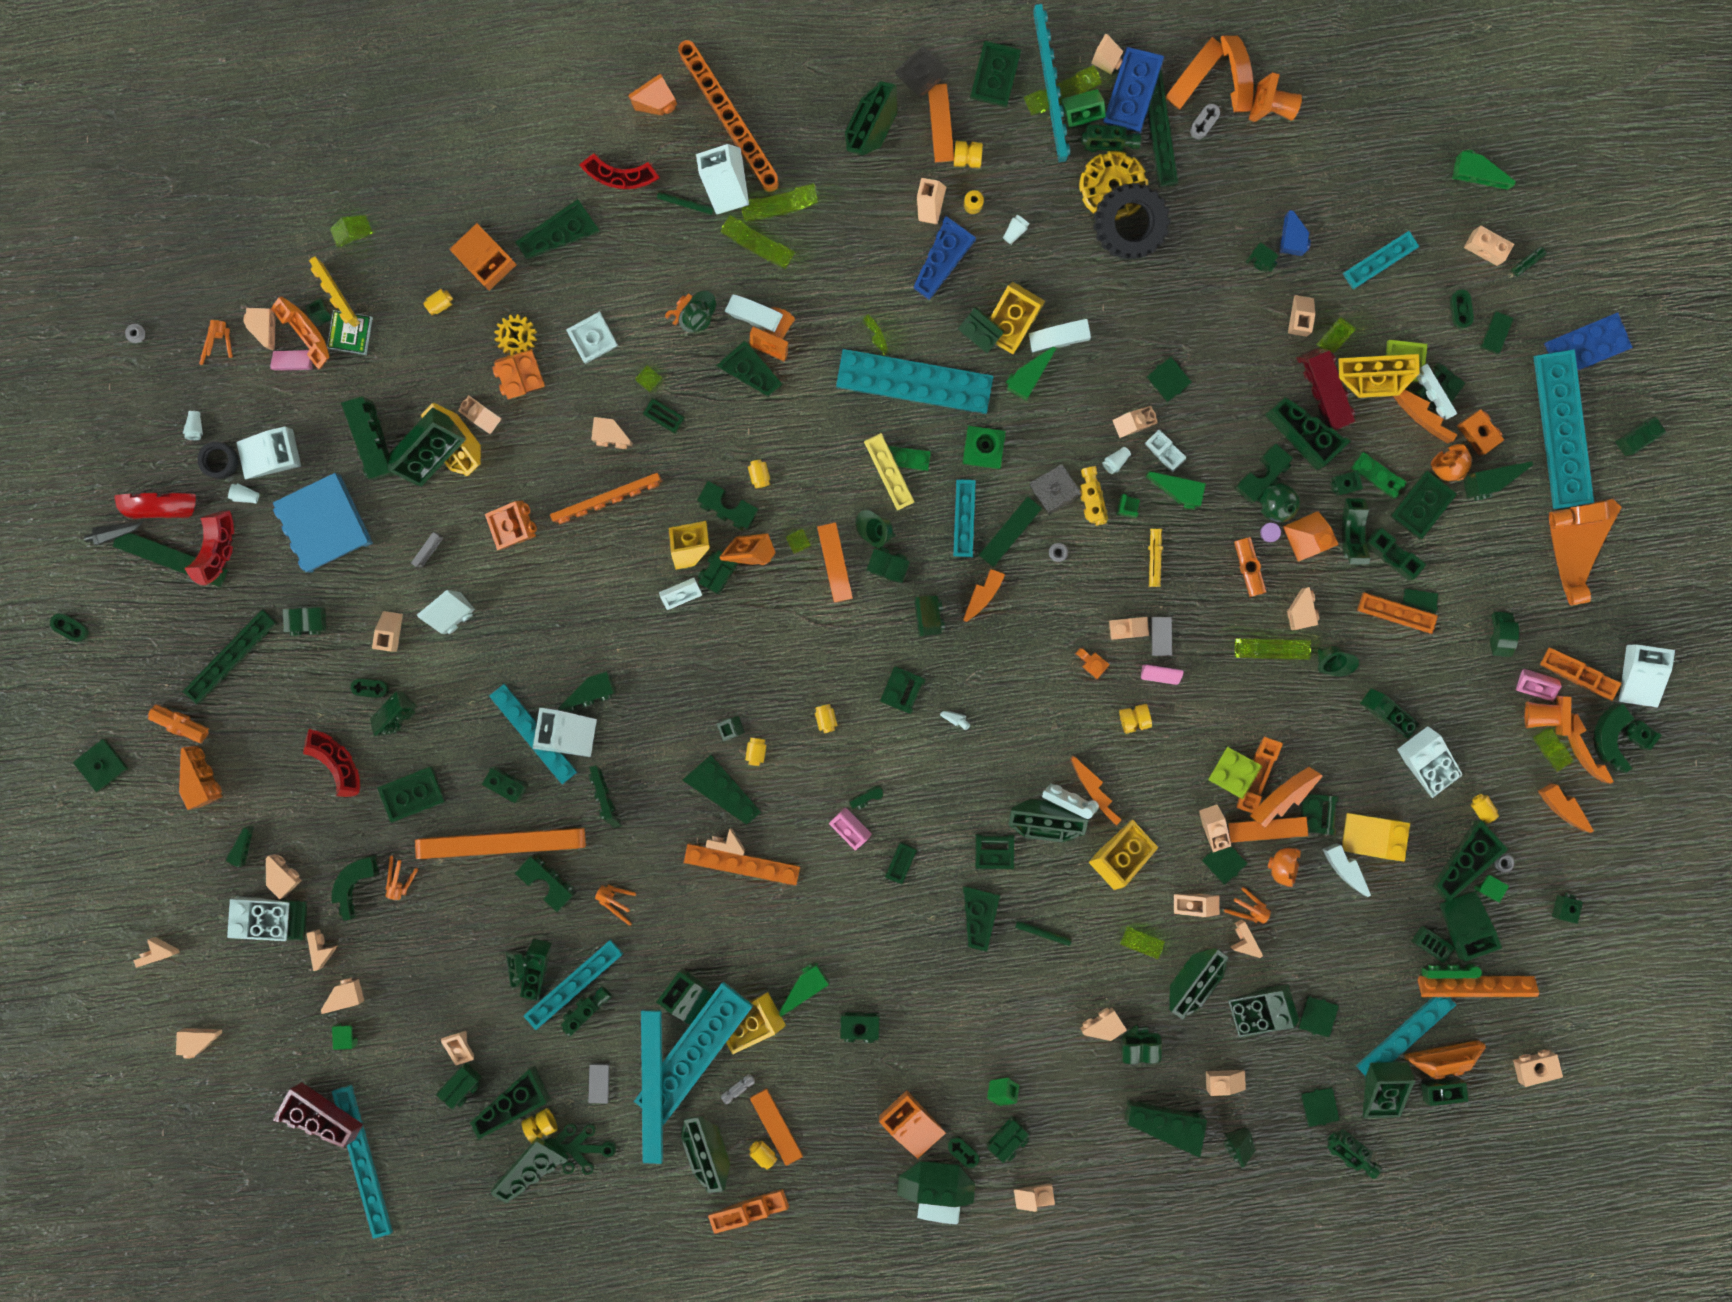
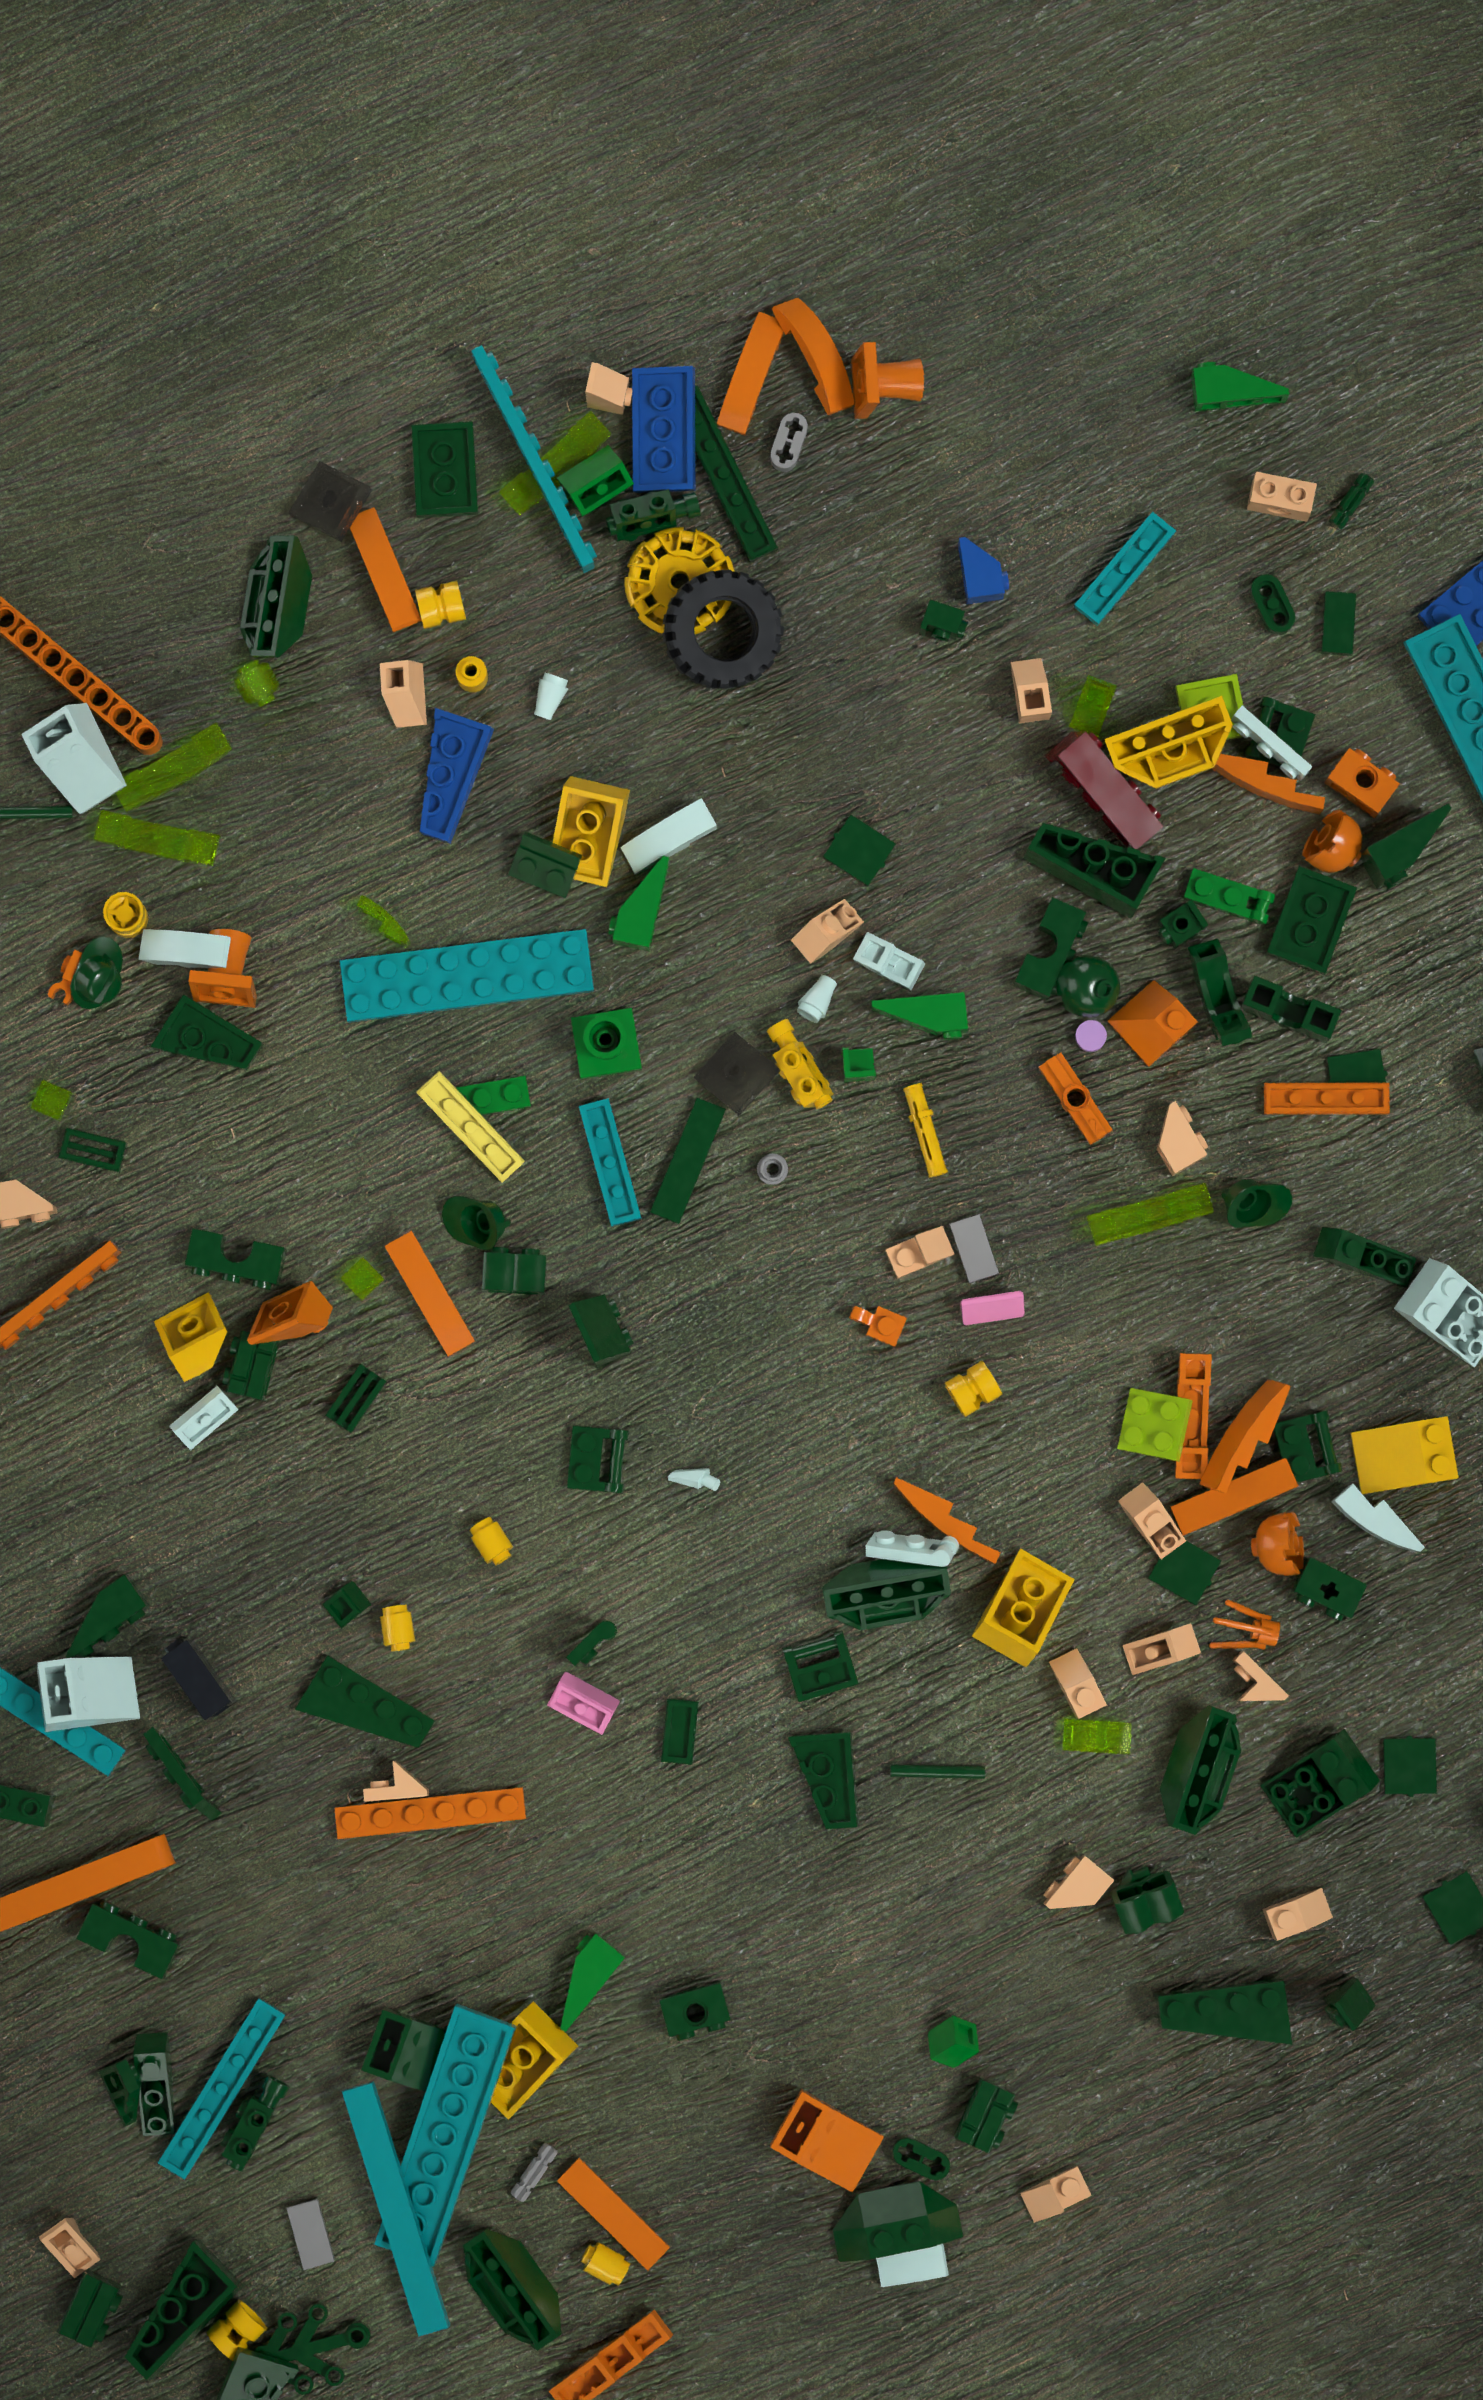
camera: 20 degrees left, 5 degrees down
orange plant [595,884,636,926] -> none
yellow brick [748,459,771,489] -> none
orange slope [962,569,1005,622] -> none
none -> yellow wheel [103,892,148,938]
none -> black brick [161,1638,237,1721]
none -> clear neon green head [234,659,280,707]
none -> dark green tile [325,1364,387,1433]
none -> light nougat slope [1049,1648,1107,1719]
none -> dark green brick [1291,1557,1367,1622]

